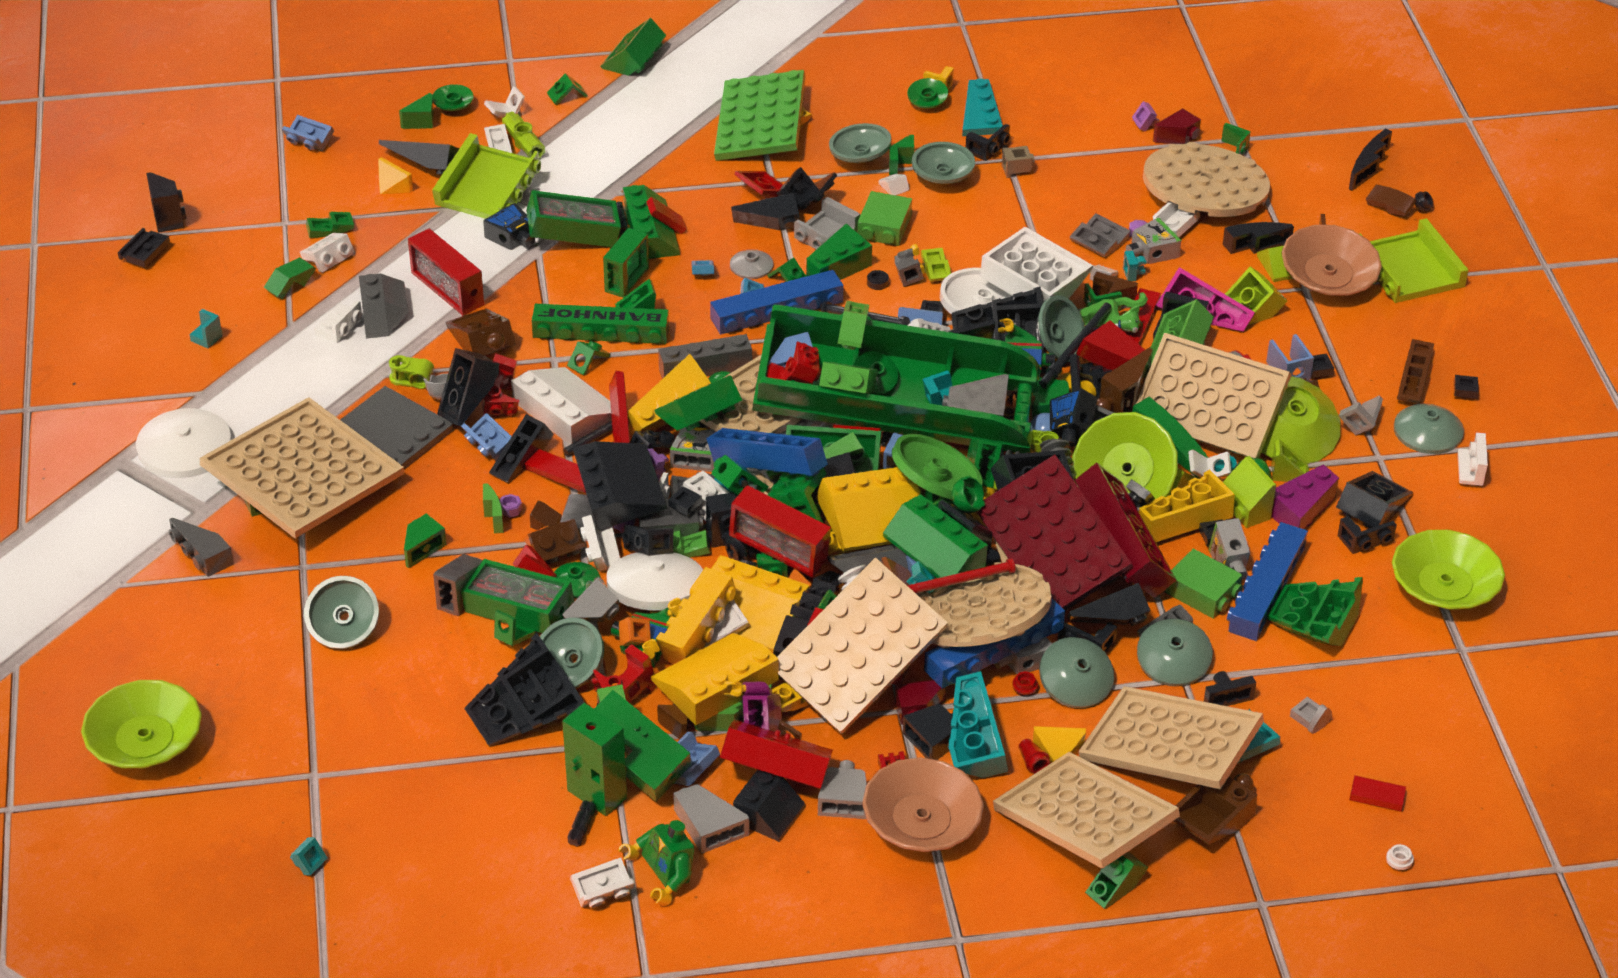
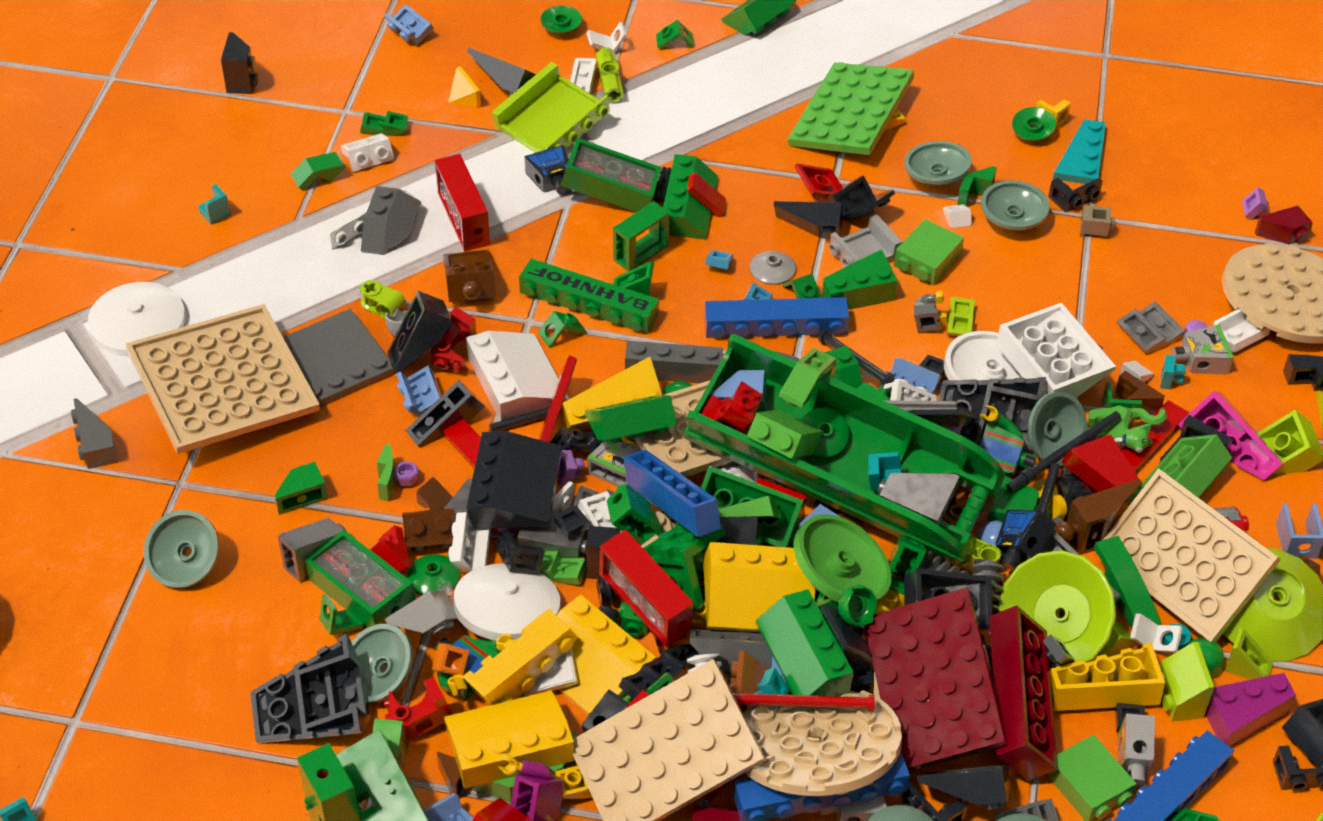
camera: 20 degrees right, 5 degrees up
black plate [118,228,170,268] -> none
green slope [399,93,434,129] -> none
black tile [867,270,889,290] -> none

